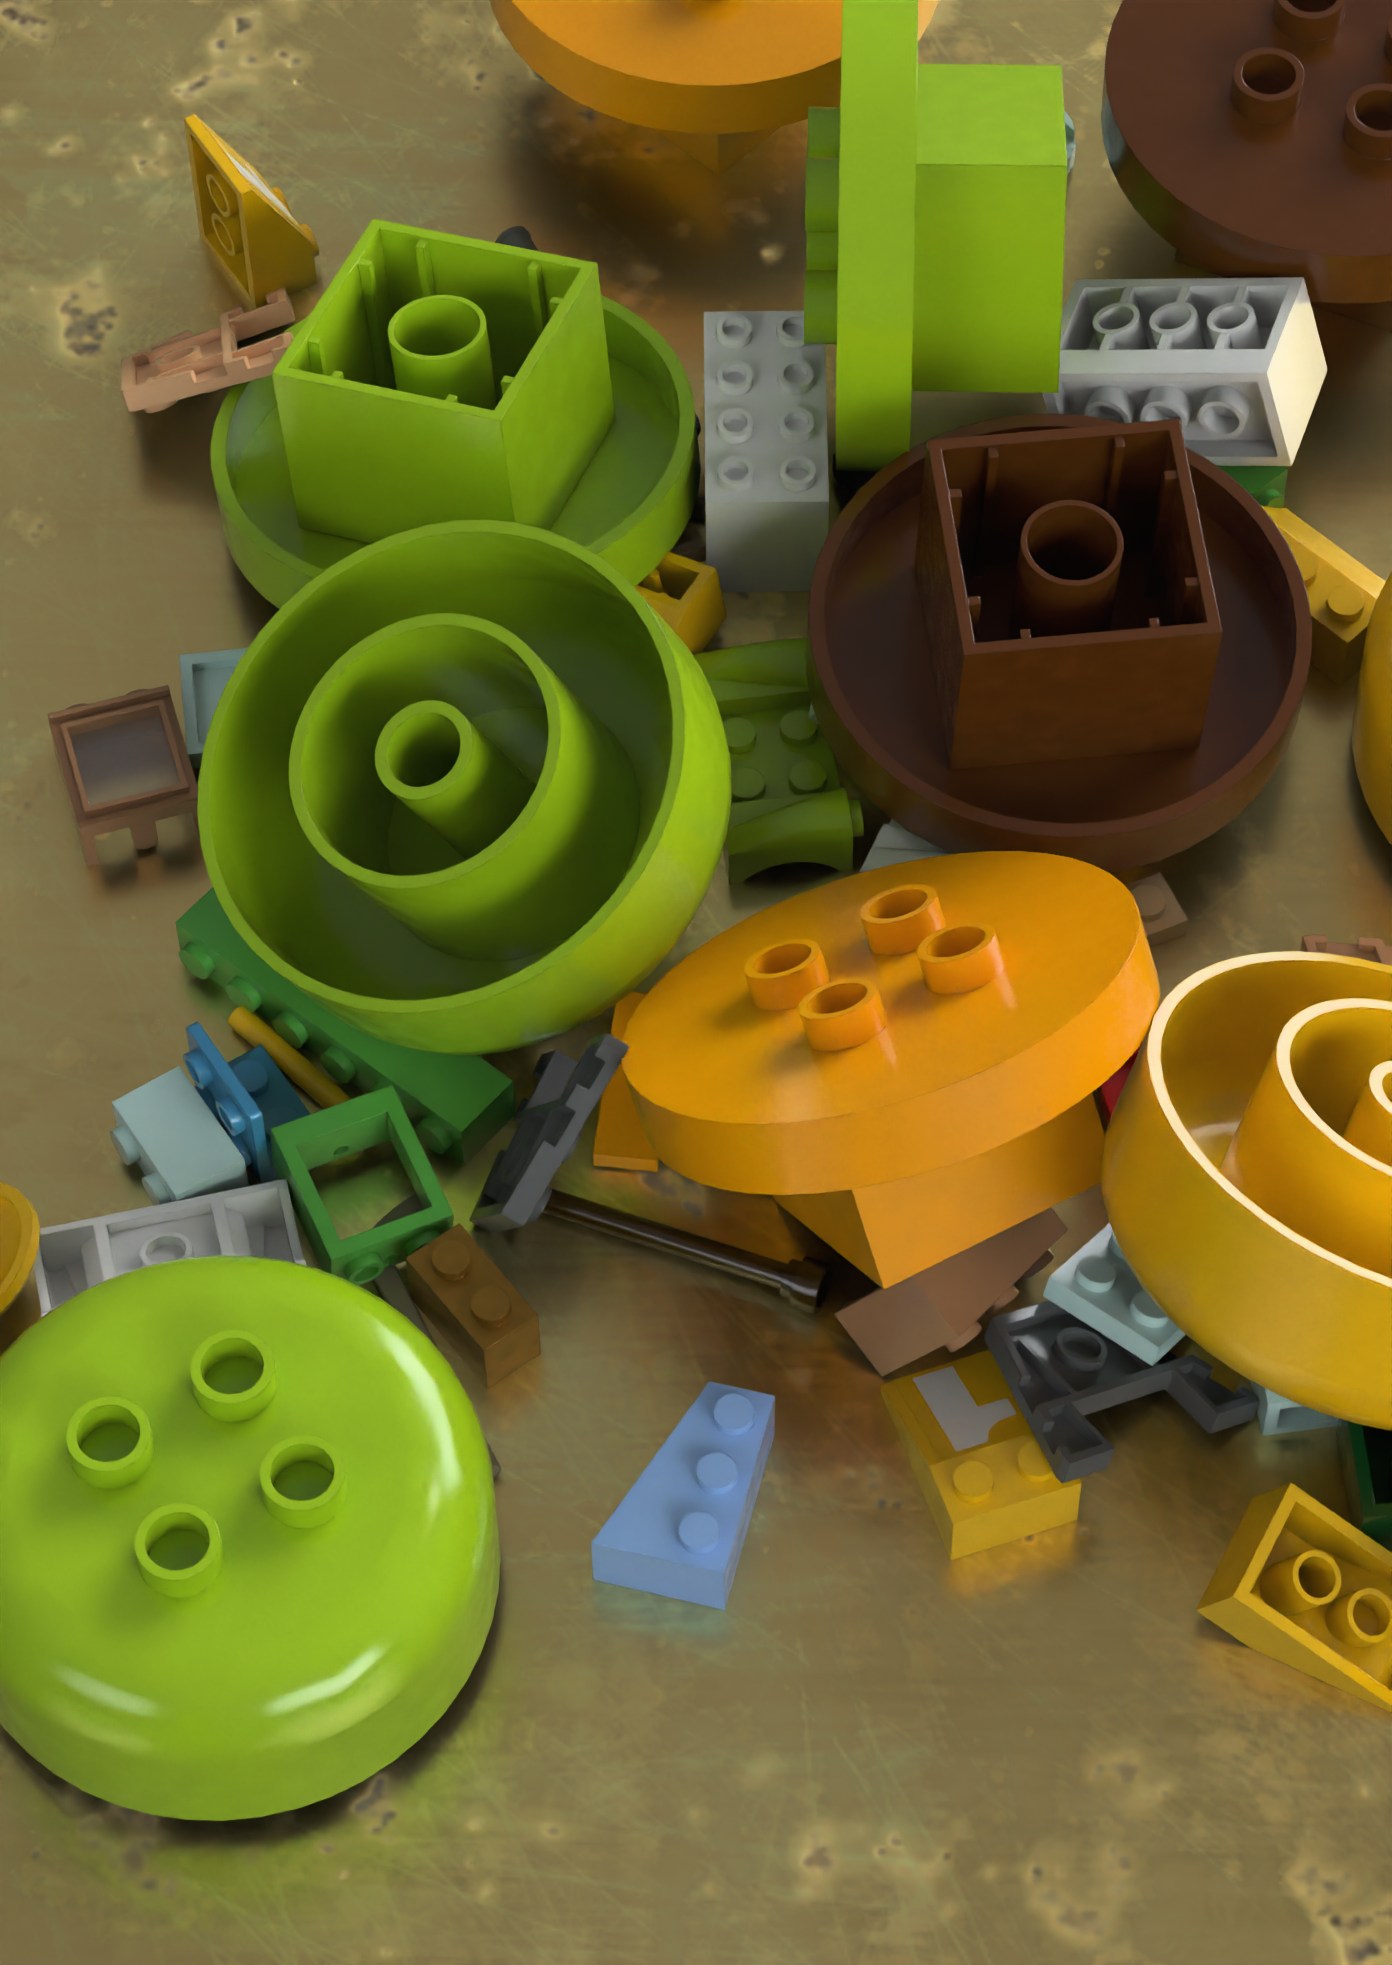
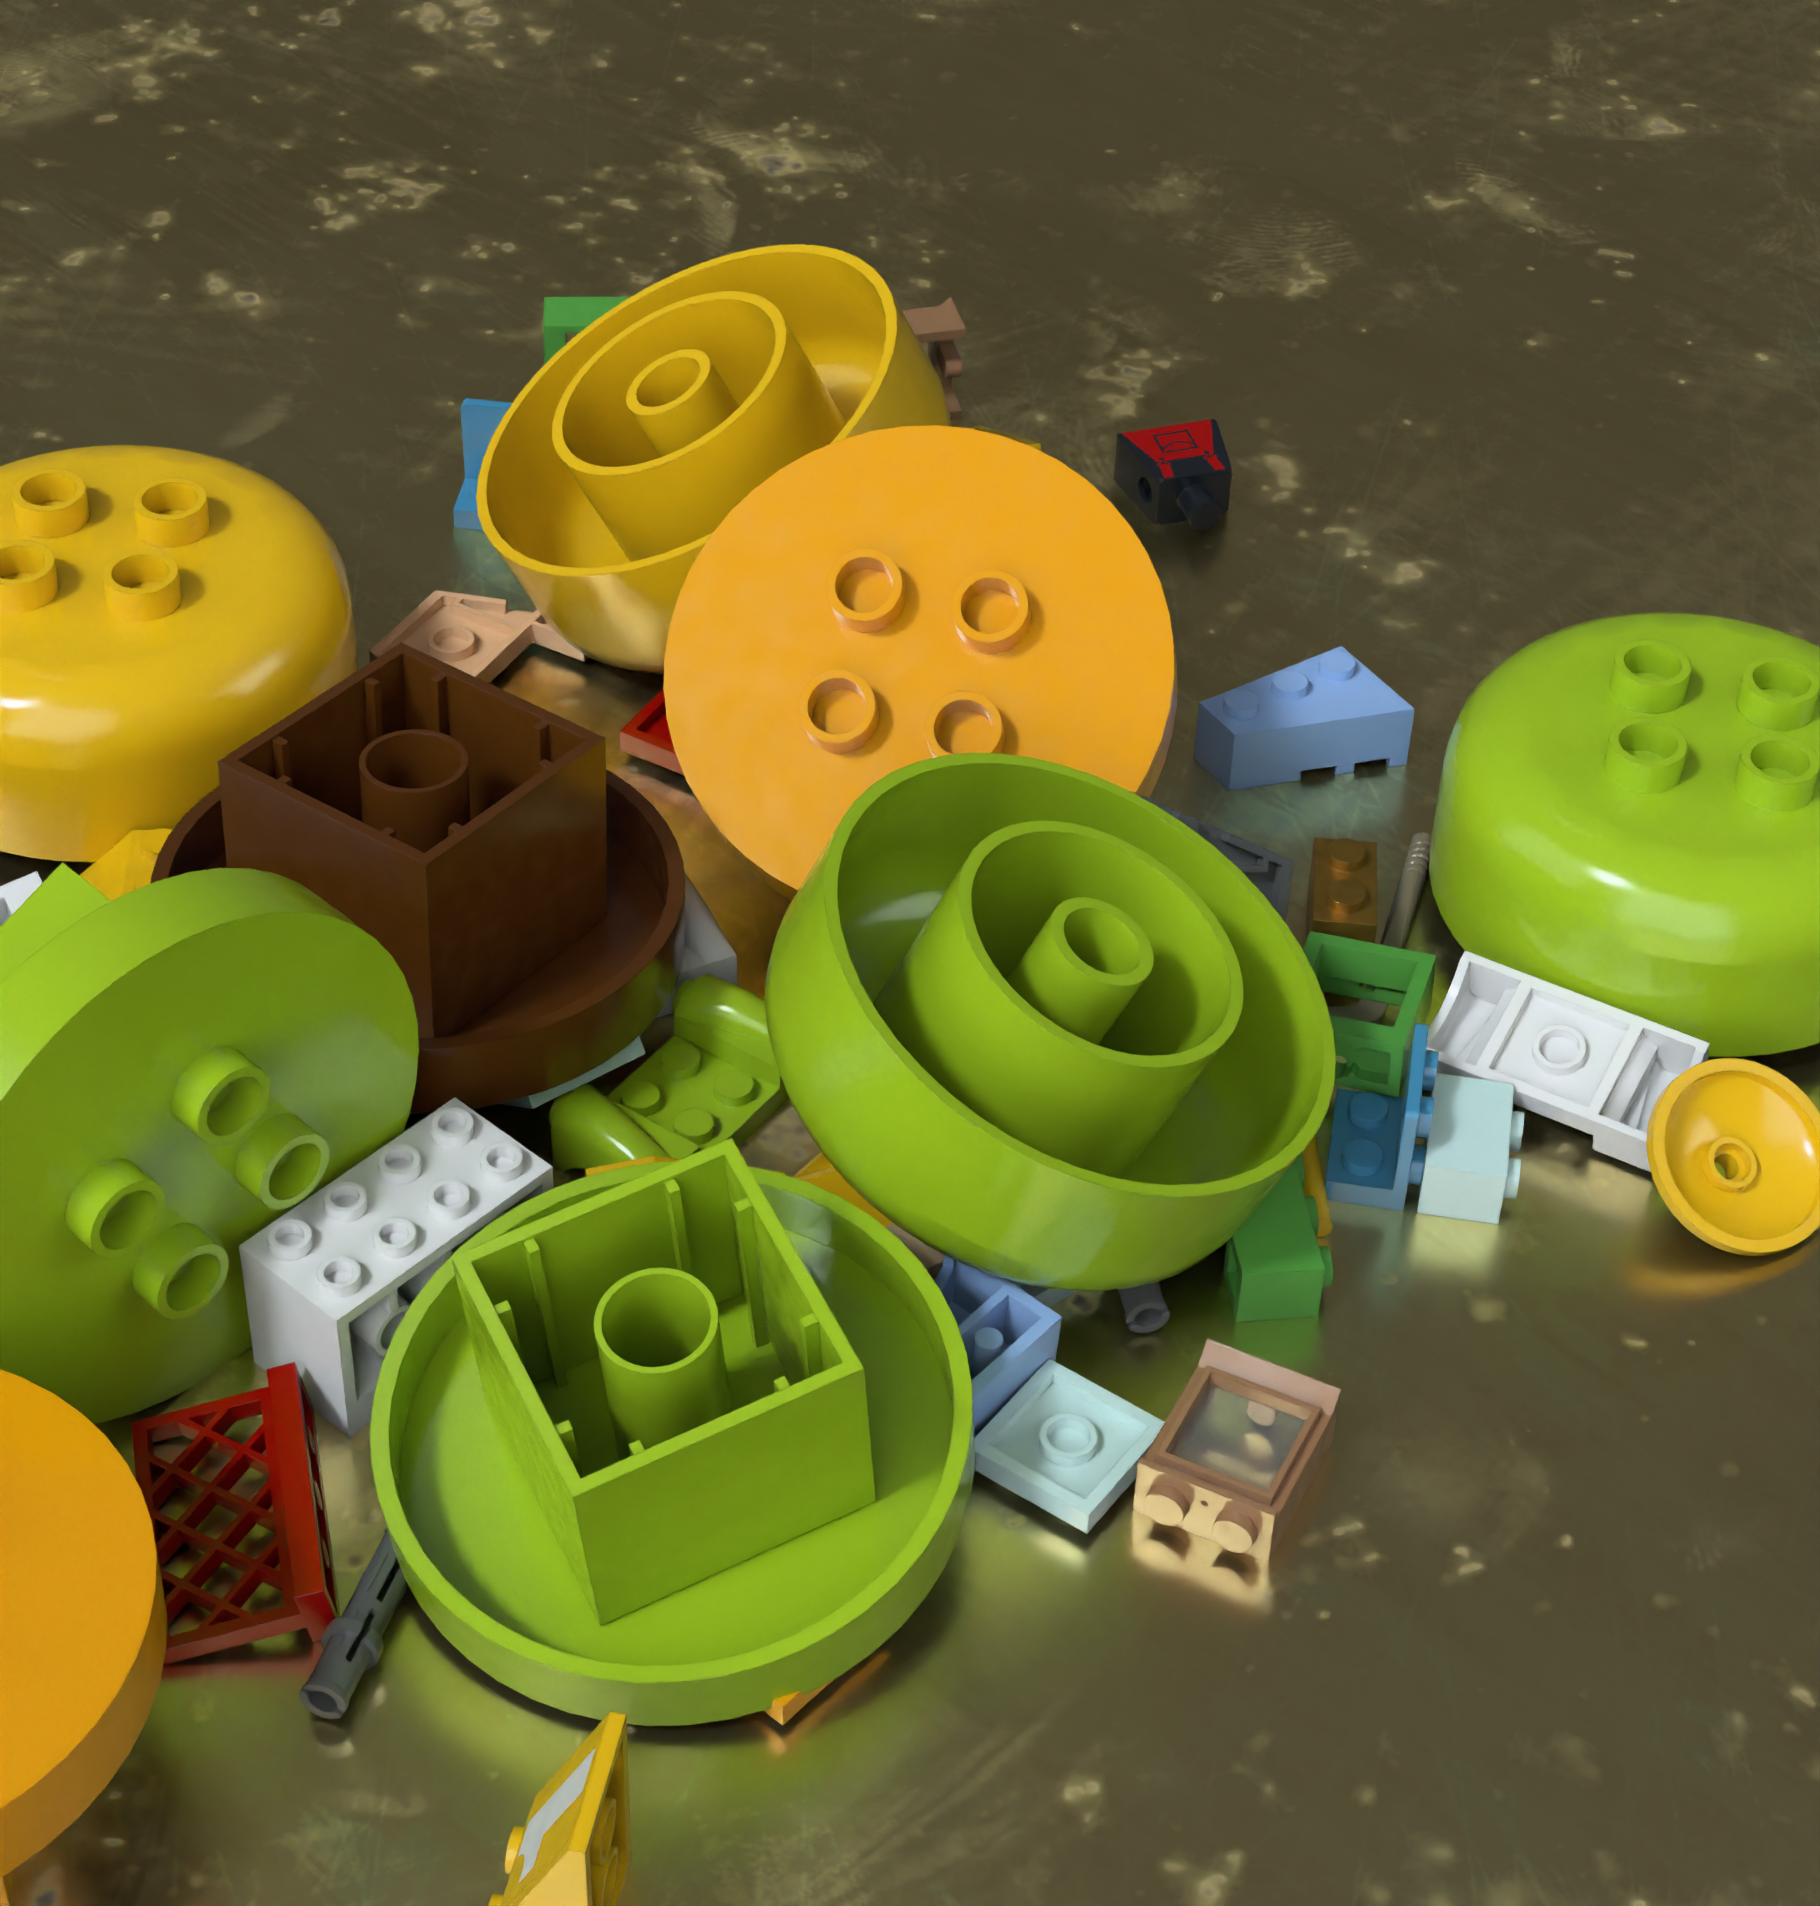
camera: 140 degrees left, 15 degrees down
light nougat wing [121,287,295,413] -> none
none -> red fence [131,1362,341,1665]
none -> black torso [1114,419,1232,530]

